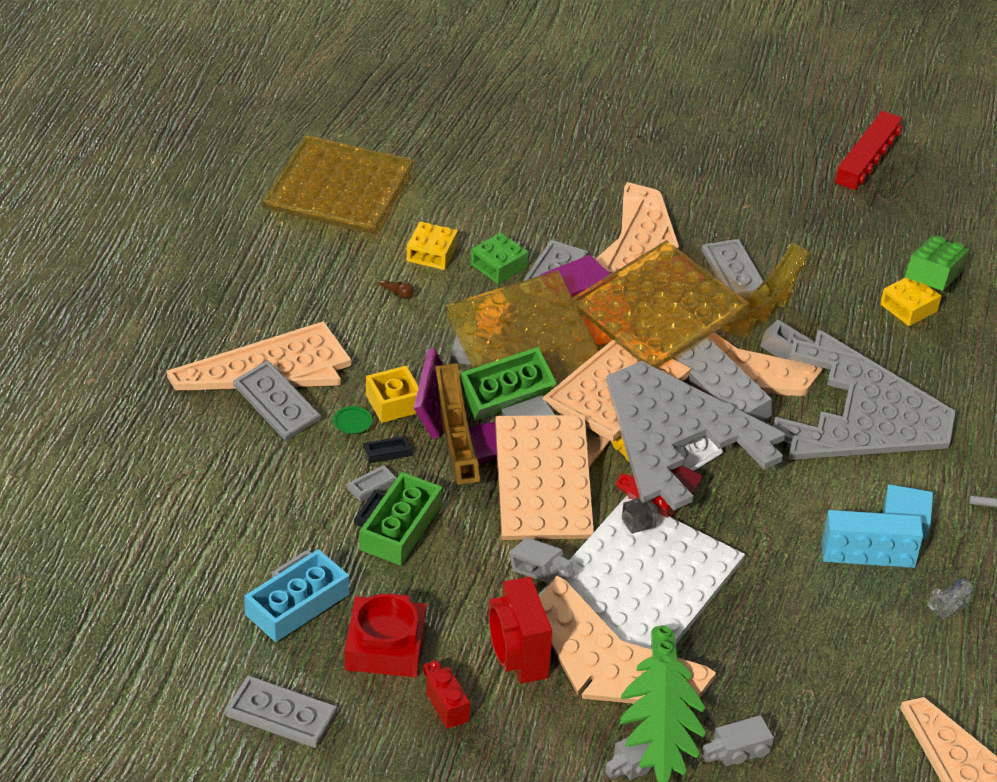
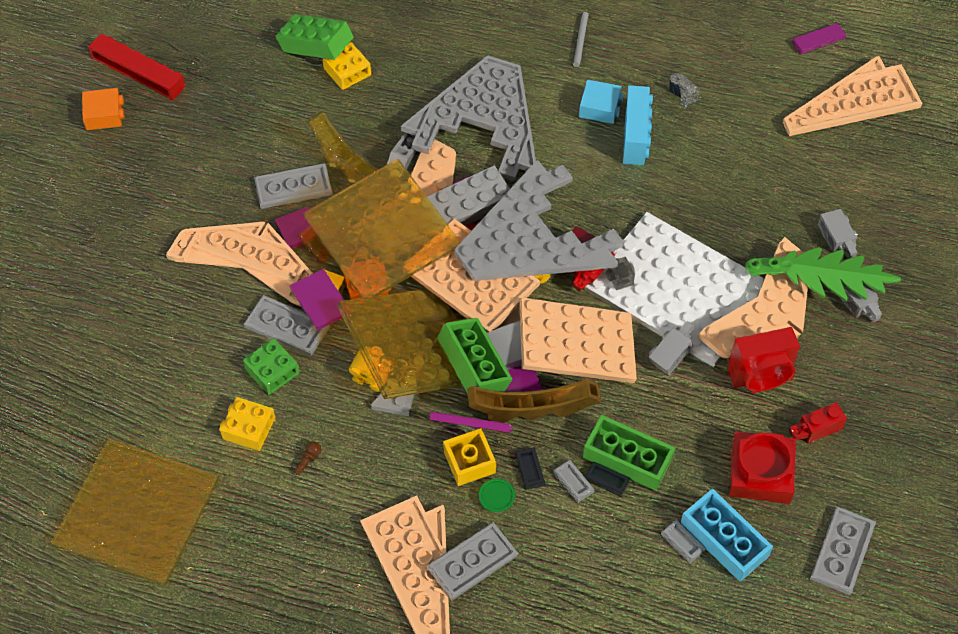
camera: 85 degrees left, 15 degrees up
none -> orange brick [82,88,125,130]

